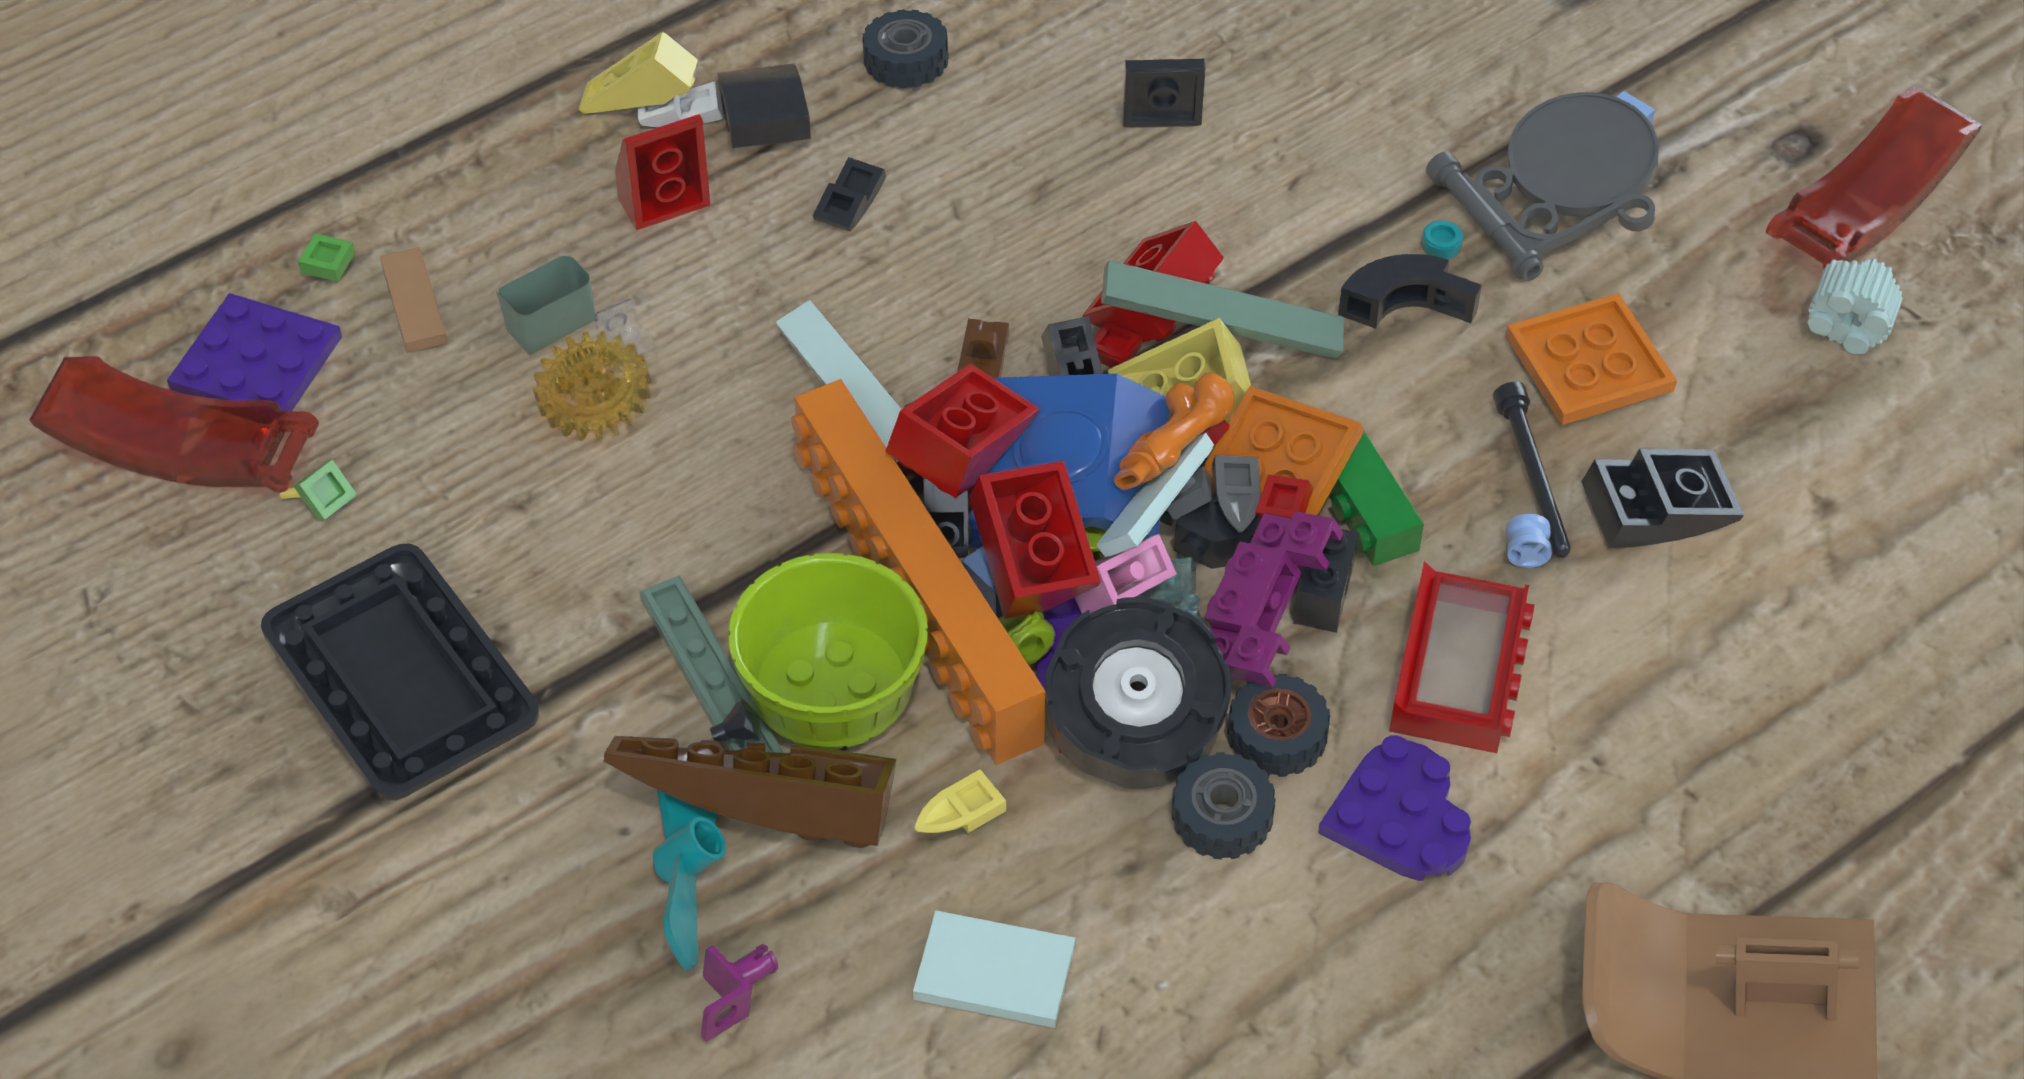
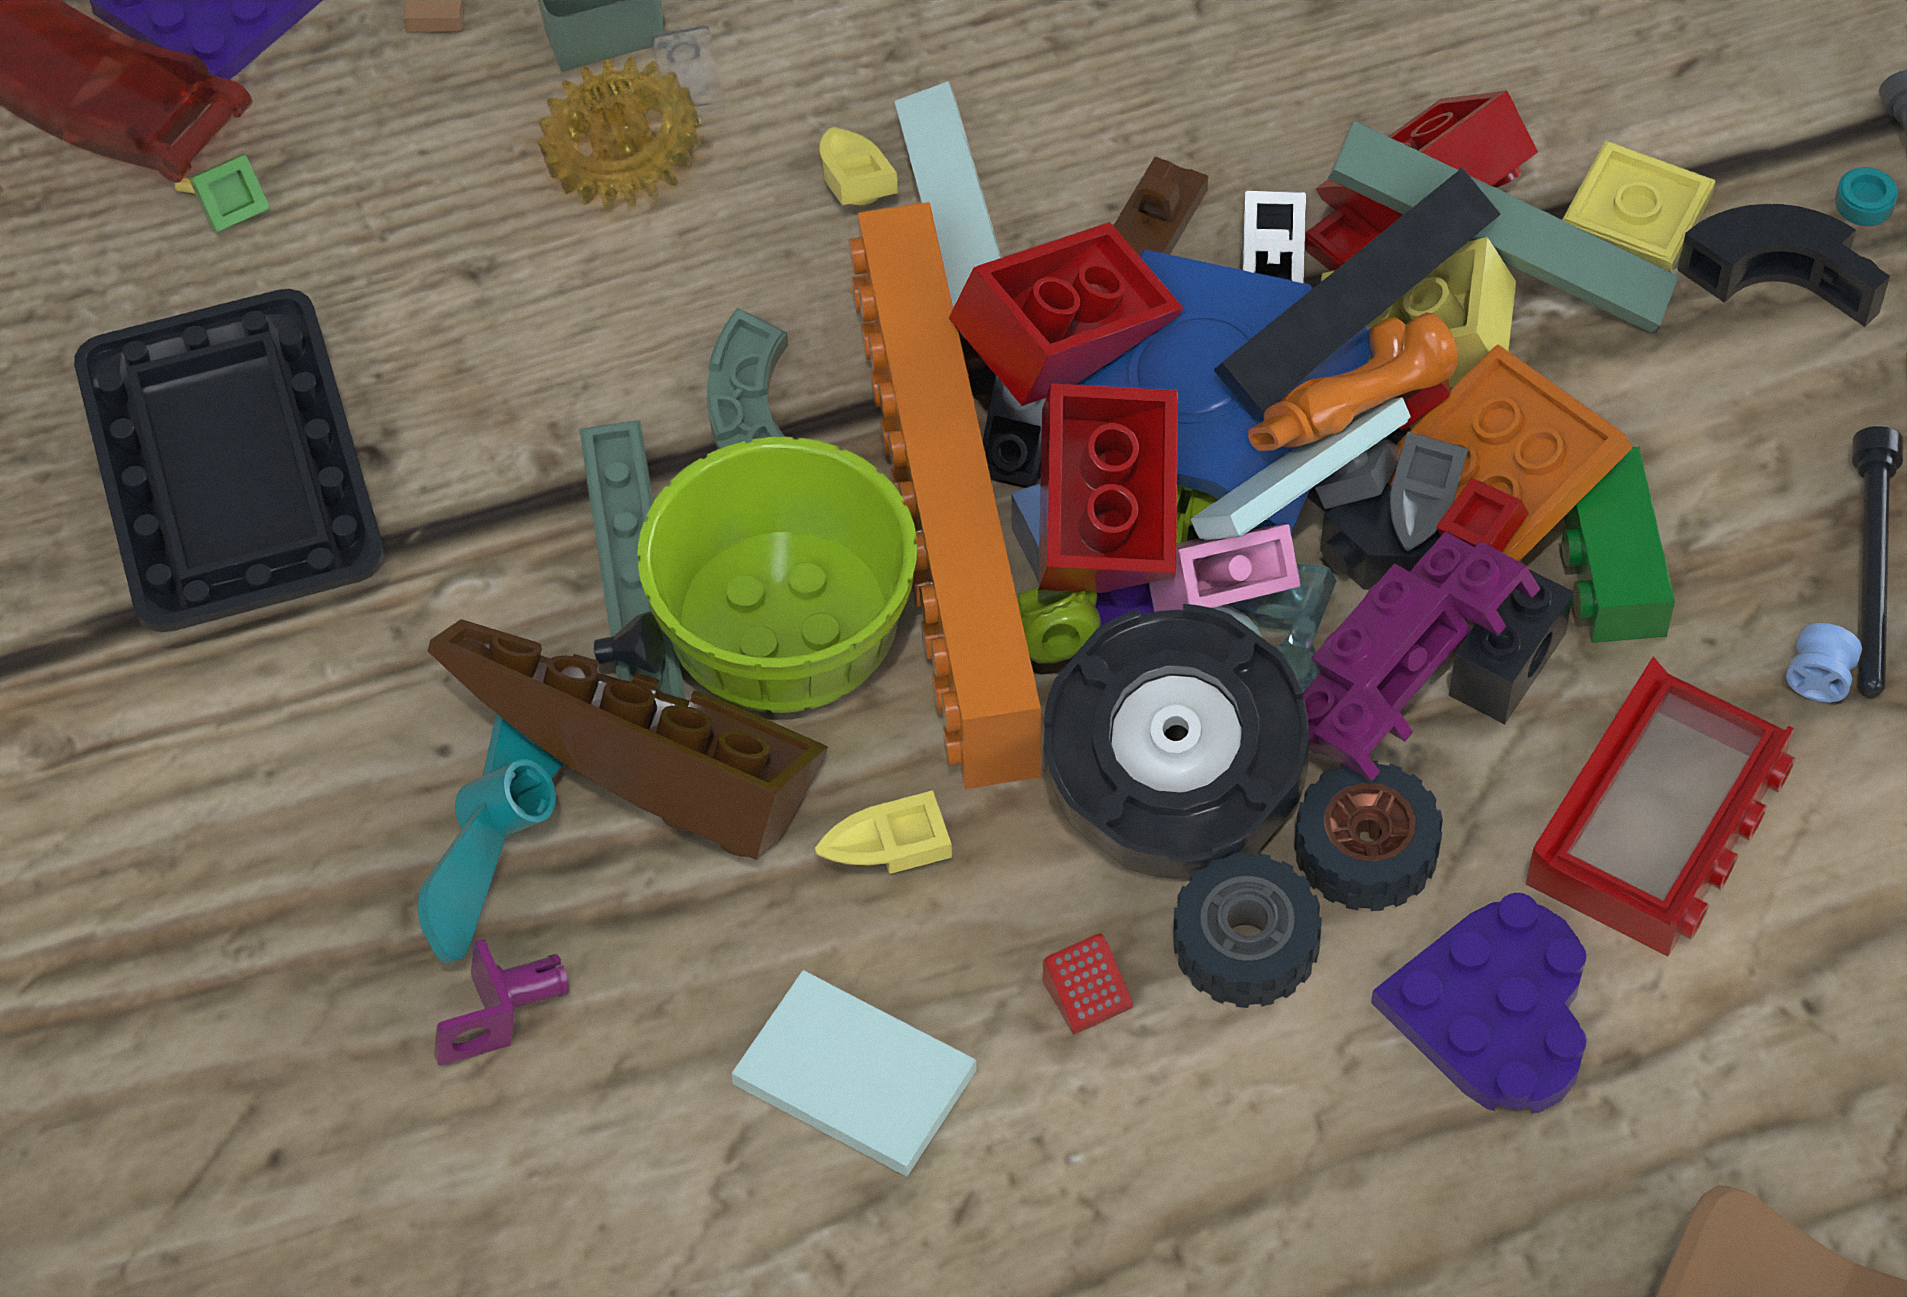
camera: 20 degrees right, 5 degrees up
none -> sand green tile [707,308,788,449]
none -> light yellow plate [819,127,898,205]
none -> red slope [1043,933,1133,1035]
none -> black tile [1214,167,1501,419]
none -> light yellow tile [1562,140,1716,272]

